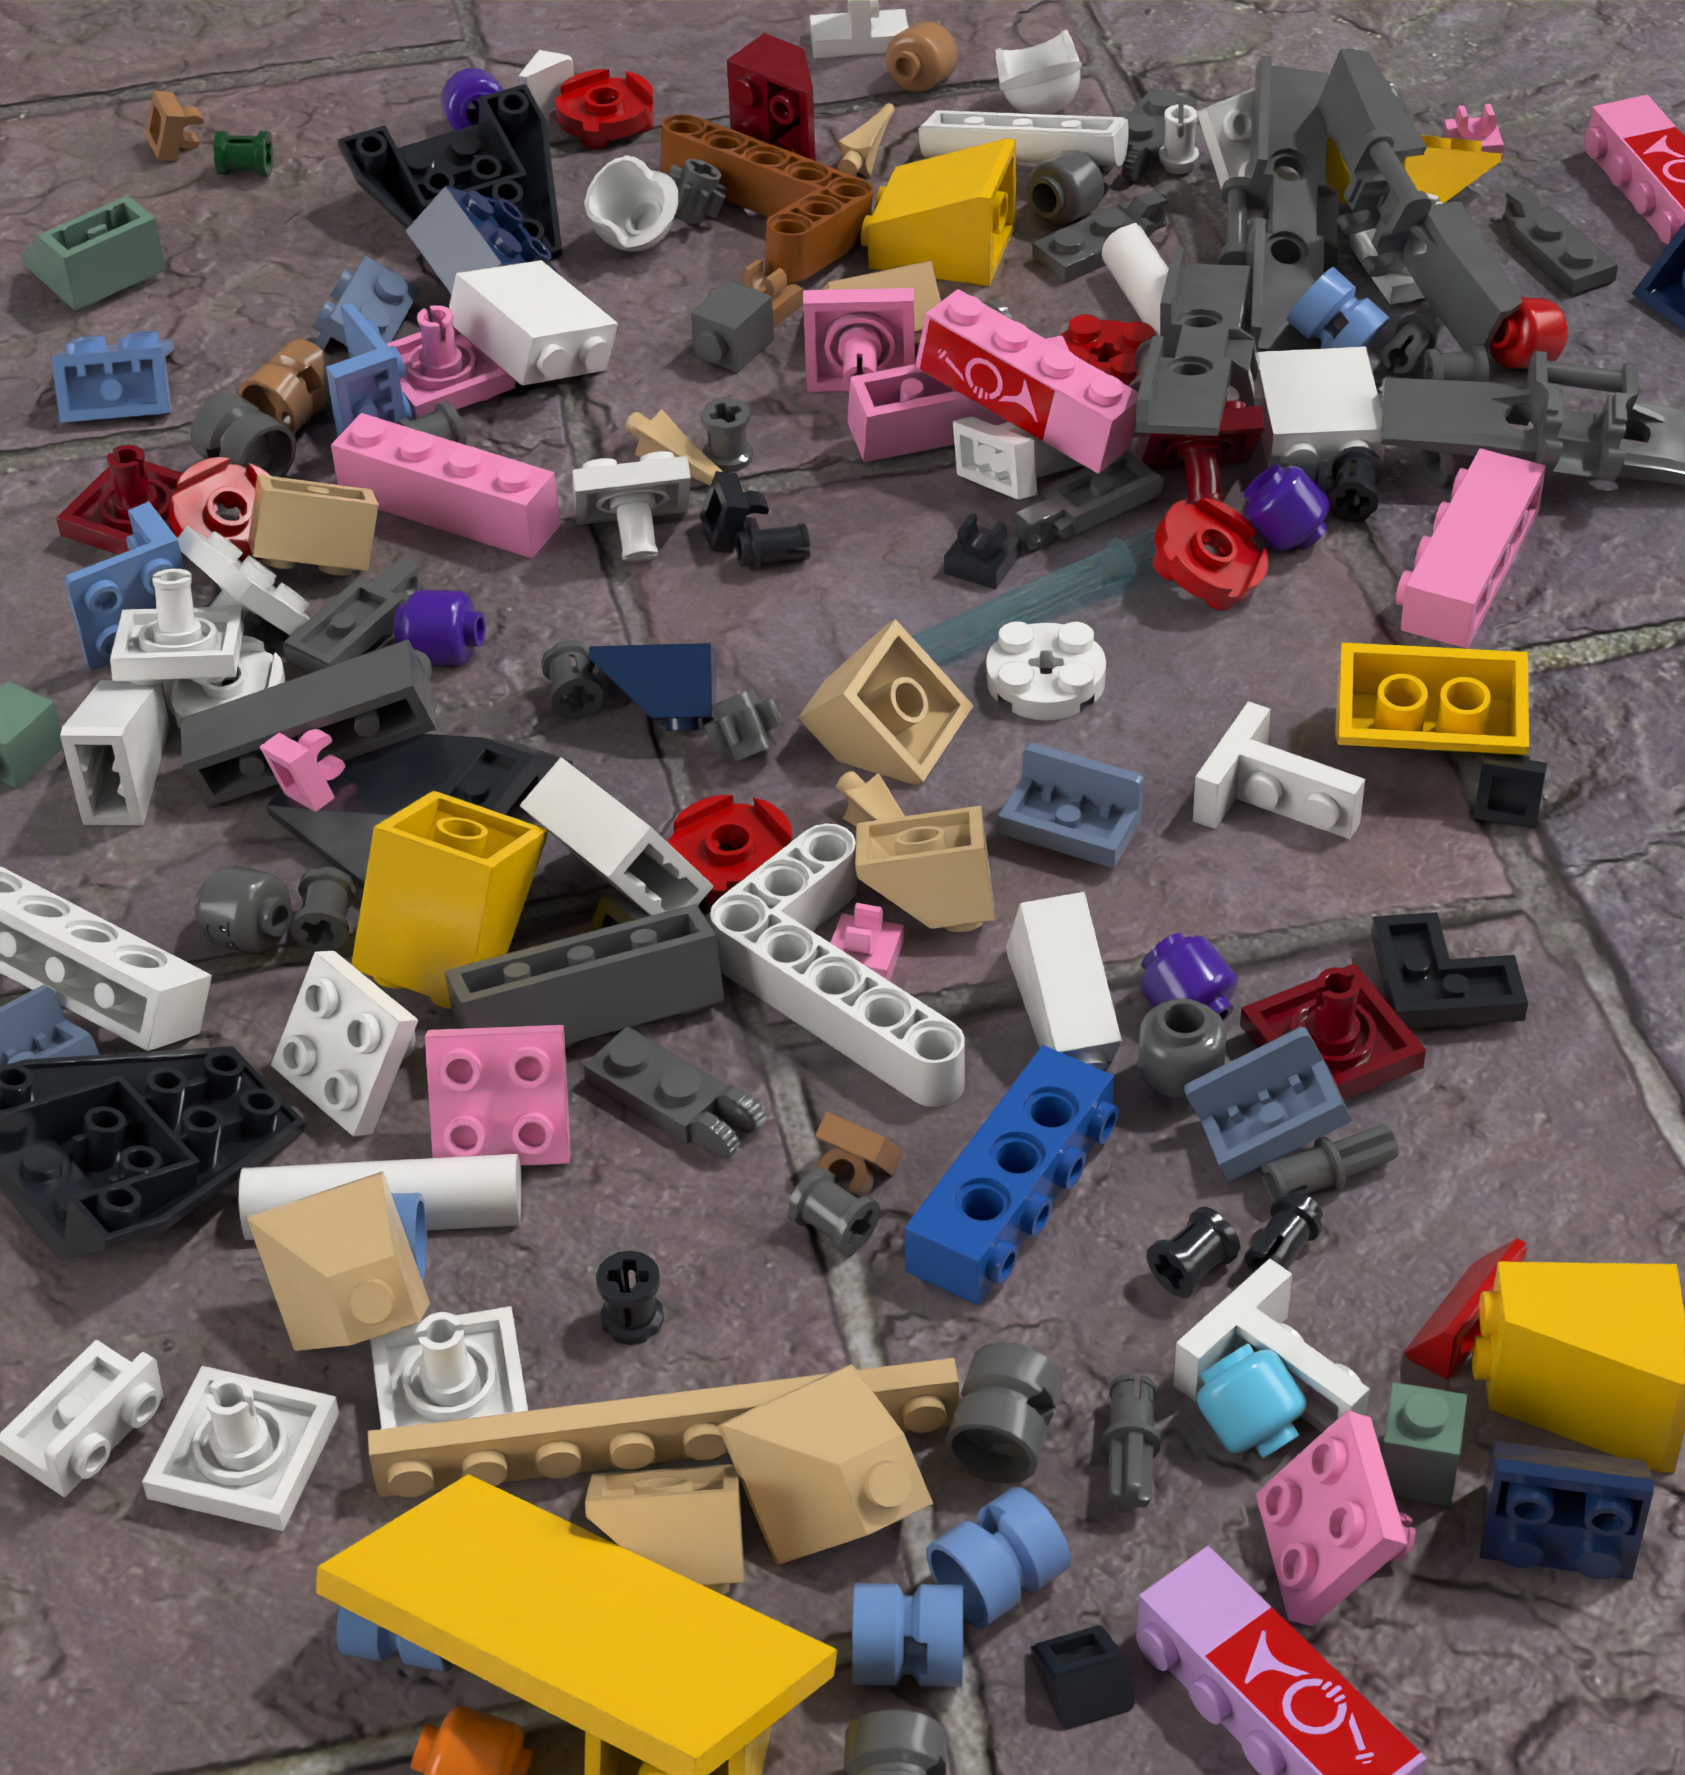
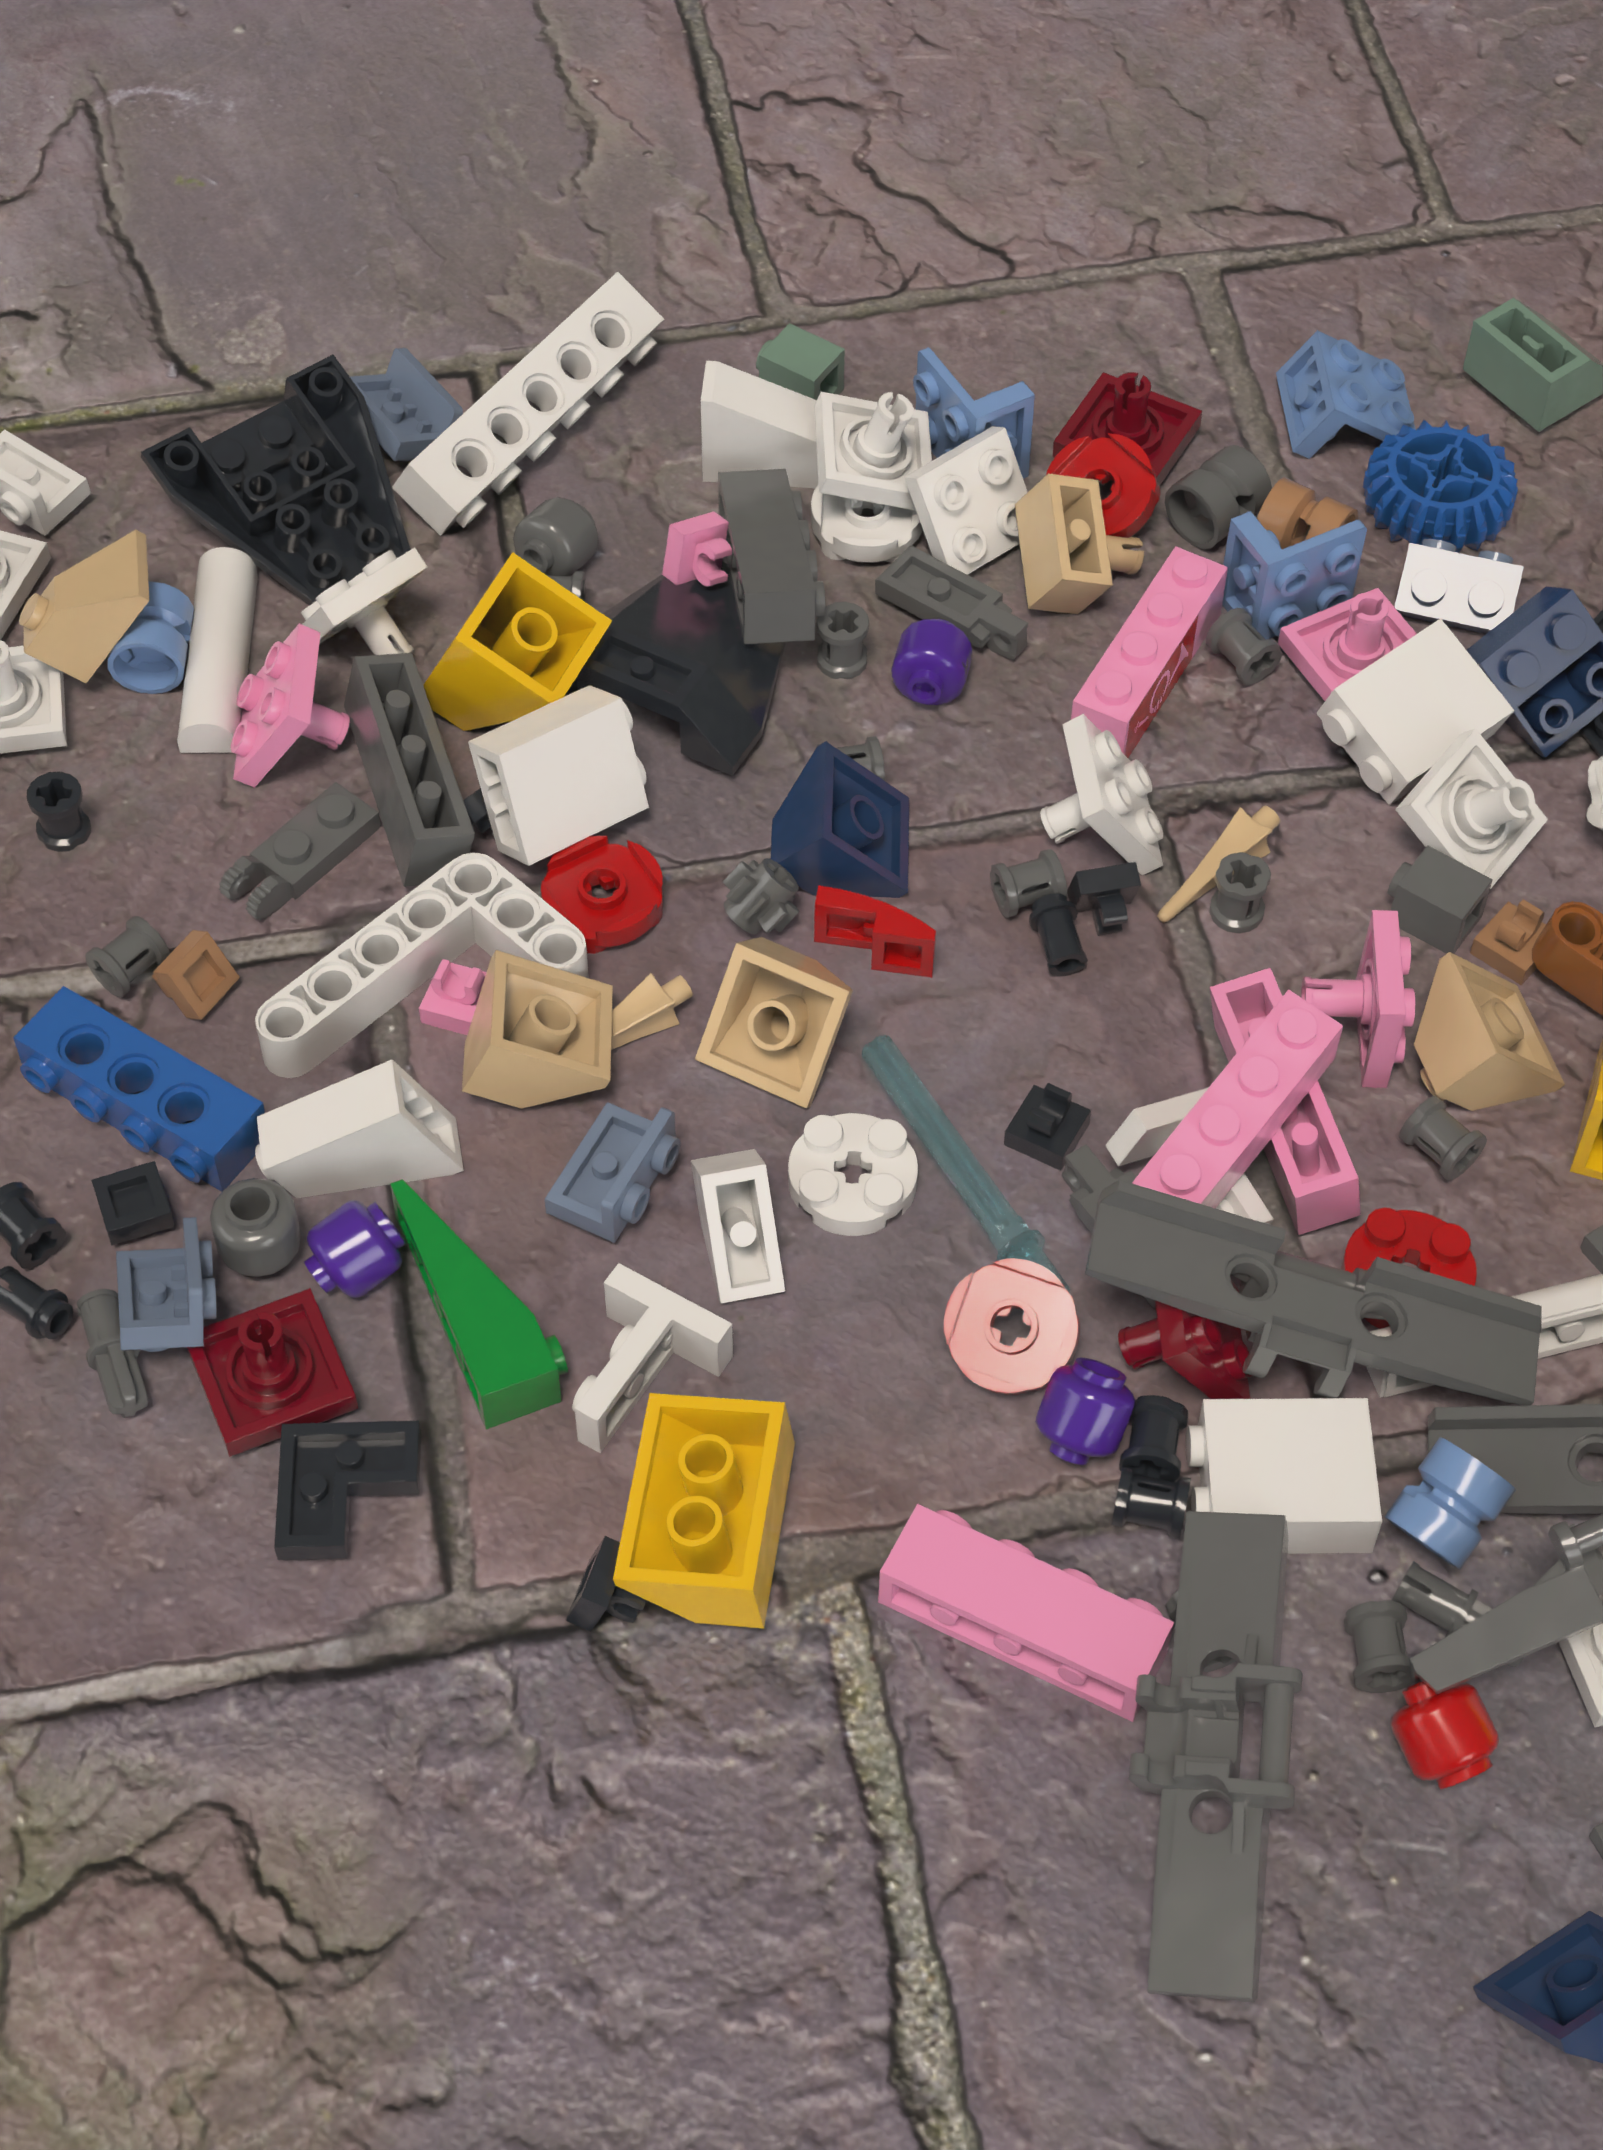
camera: 90 degrees right, 10 degrees up
none -> black plate [91,1161,175,1246]
none -> green slope [390,1179,568,1430]
none -> white slope [691,1149,785,1303]
none -> red slope [814,885,936,978]
none -> dark grey bush [990,849,1067,918]
none -> blue gear [1363,420,1518,553]
none -> white plate [1395,728,1548,889]

